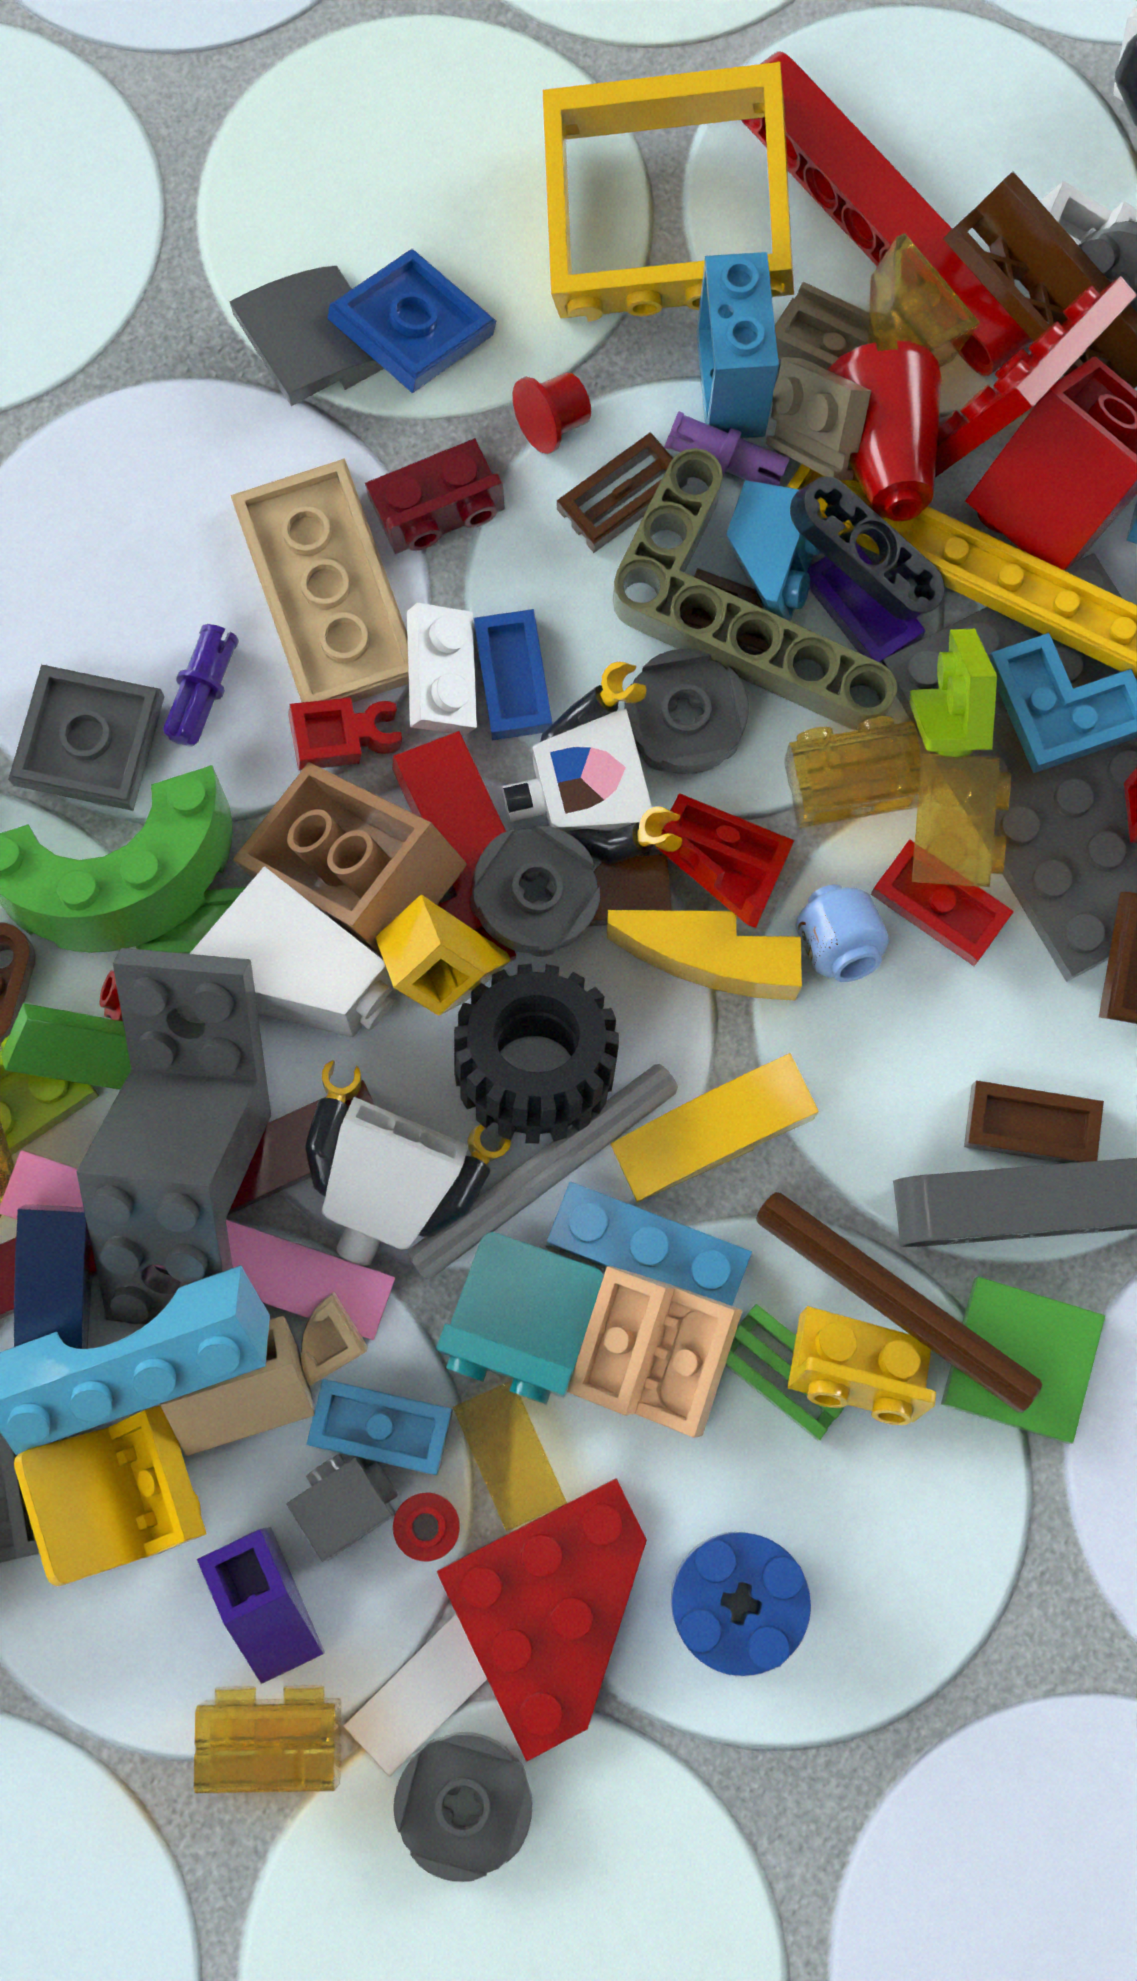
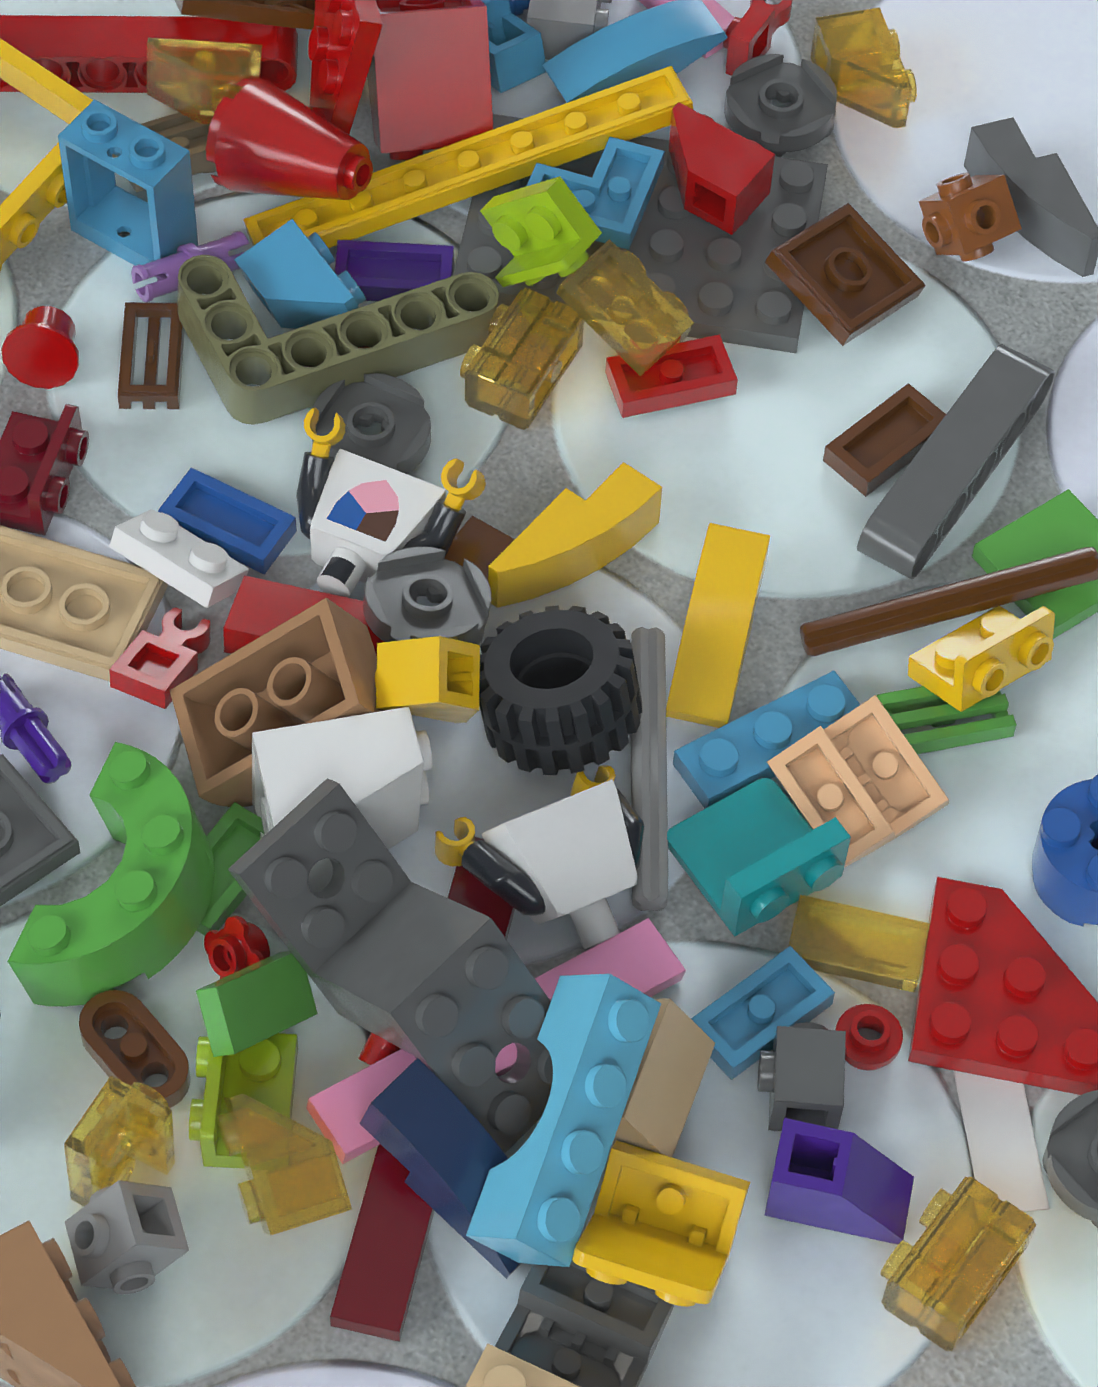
camera: 55 degrees left, 20 degrees down
tan tile [301,1292,368,1386] -> none
red wing [655,793,795,928] -> none
dark tan plate [766,357,871,480] -> none
black beam [790,477,944,620] -> none
light blue head [795,884,889,982] -> none

